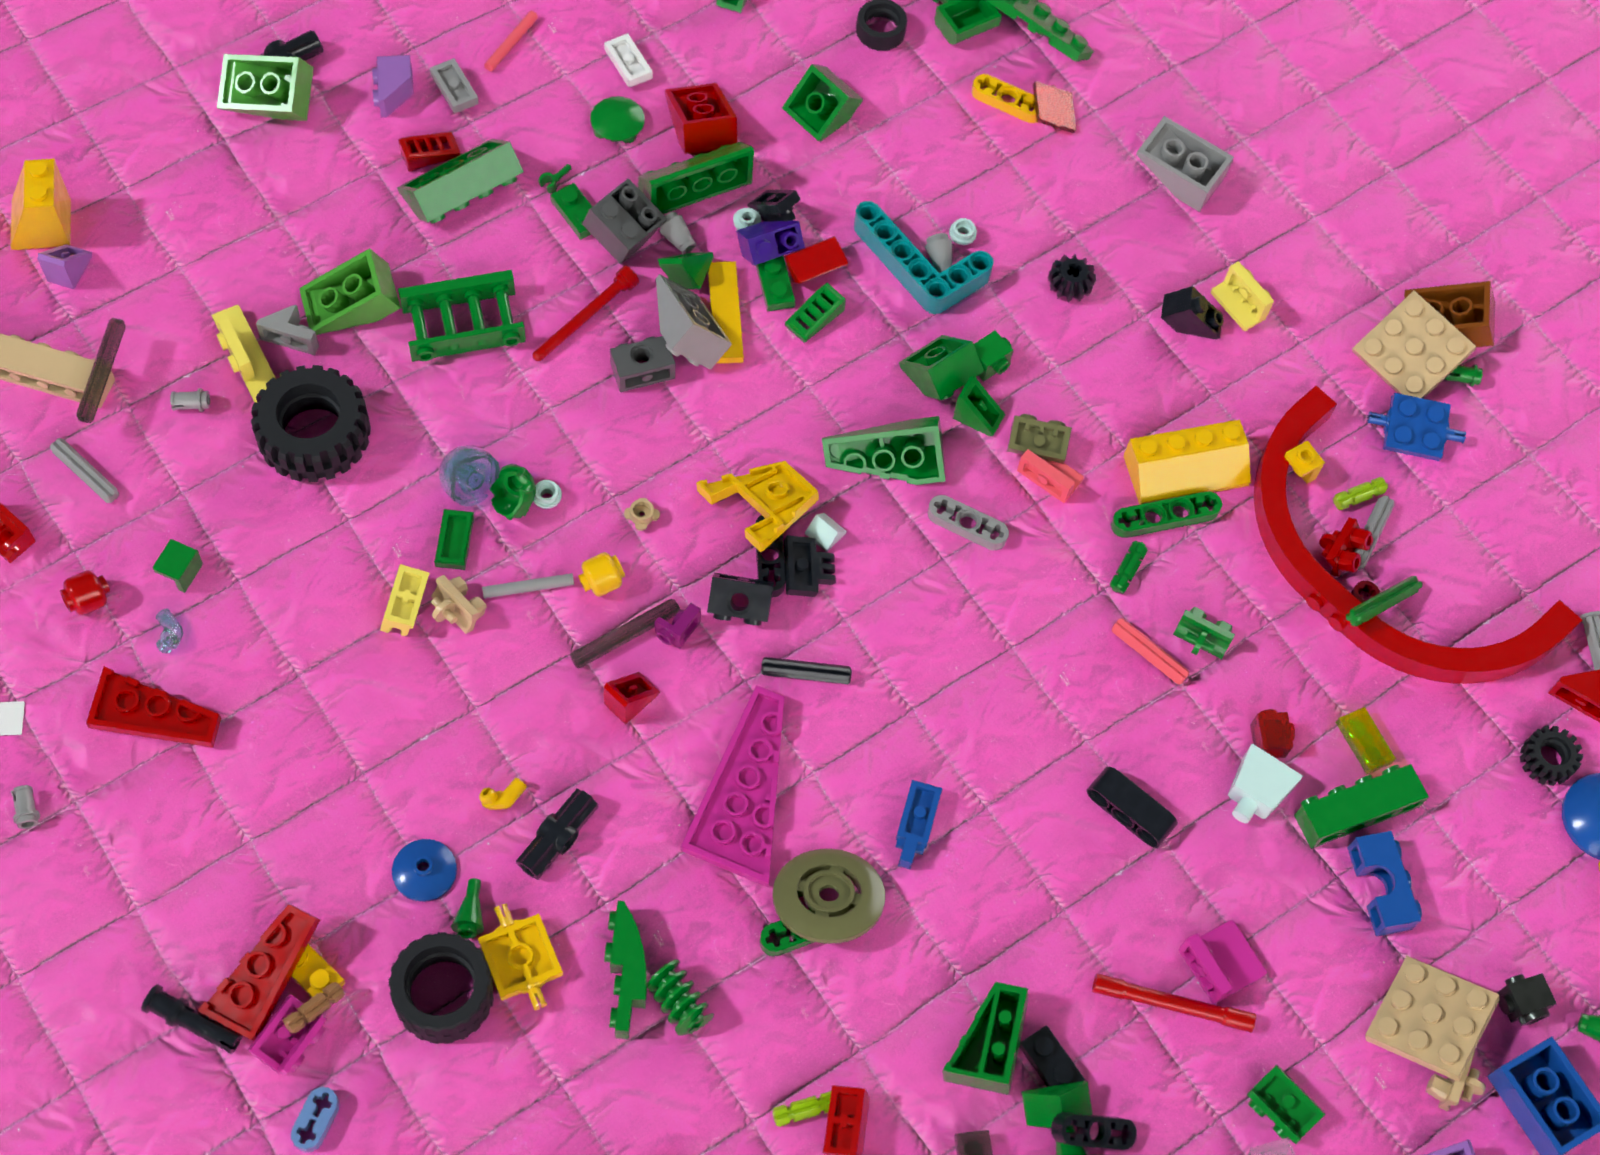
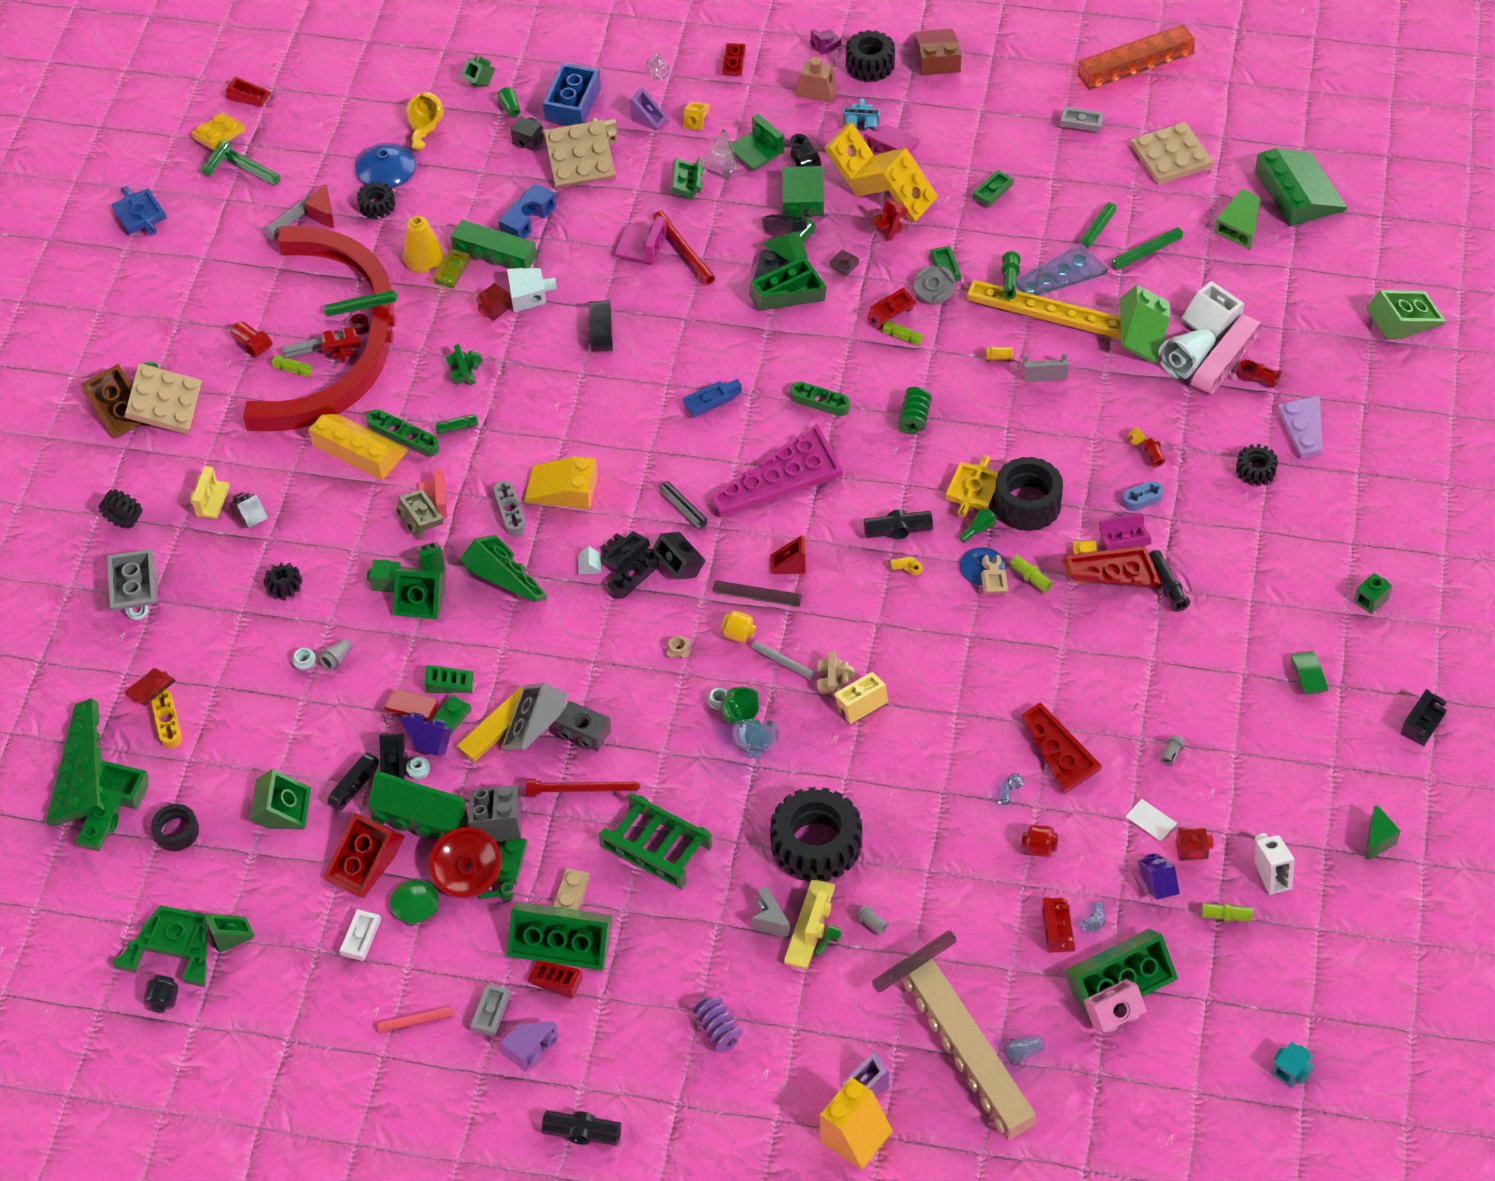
camera: 125 degrees left, 10 degrees down
light grey axle [50,438,119,503] -> none
green panel [153,539,203,593] -> none
bright green slope [217,54,314,121] -> none
medium nougat axle [283,982,345,1034] -> none
bright green slope [299,248,401,335] -> none
green tile [434,509,474,570] -> none
green slope [604,900,647,1040] -> none
magenta bracket [655,603,701,649] -> none
green slope [658,252,713,289] -> none
light grey cone [659,212,696,254] -> none
yellow wing [696,461,819,552] -> none
olive piece [773,849,885,944] -> none
teal beam [854,201,994,314] -> none
coral axle [1112,618,1190,685] -> none
yellow bracket [1284,440,1325,484] -> none
blue plate [1367,393,1466,461] -> none
none -> black tyre [98,489,143,529]
none -> red piece [230,321,273,358]
none -> black beam [328,752,379,811]
none -> yellow cone [402,216,444,273]
none -> red dish [429,827,502,898]
none -> yellow slope [524,456,598,509]
none -> tan plate [553,868,590,910]
none -> medium lavender piece [693,997,743,1053]
none -> green hand [814,925,842,956]
none -> tan plate [981,555,1008,595]
none -> lime pin [1009,555,1053,593]

